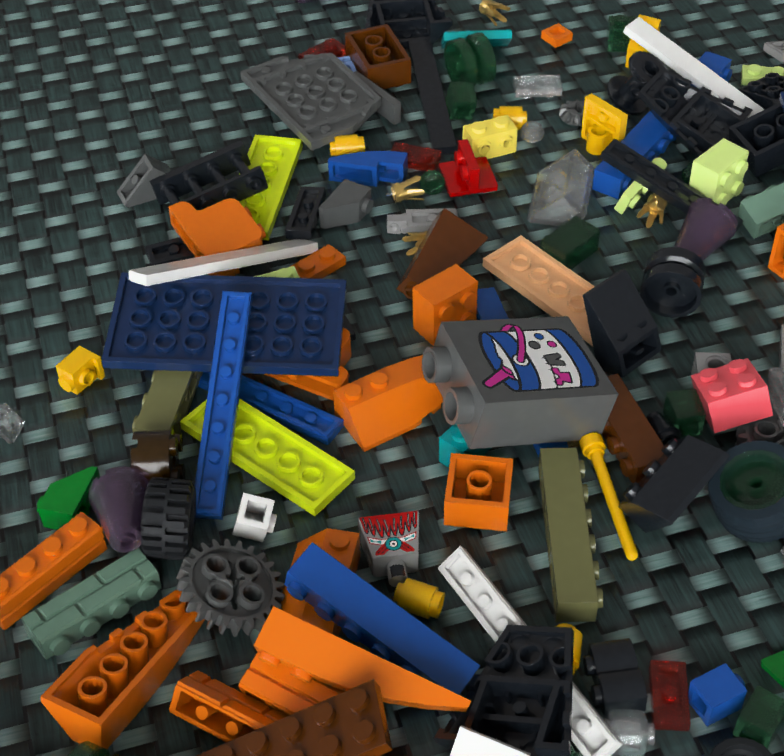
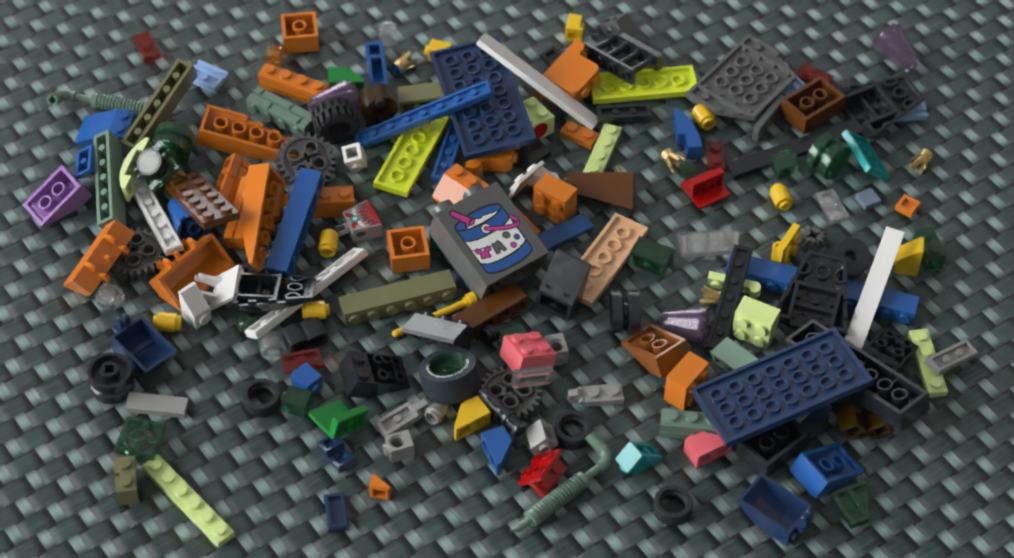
camera: 70 degrees right, 5 degrees up
dark grey slope [319,179,374,229] -> none
light grey hinge [386,208,458,234] -> none
light yellow brick [462,115,518,159] -> none
clear plate [520,121,544,143] -> none
none -> black slope [339,351,410,398]
none -> blue slope [365,41,388,87]
none -> pearl gold piece [392,51,417,75]
none -> white plate [508,160,559,199]
none -> yellow brick [565,13,585,42]
none -> yellowish green plate [583,123,622,172]
none -> dark orange slope [621,324,690,378]
none -> sand blue tile [855,188,881,210]

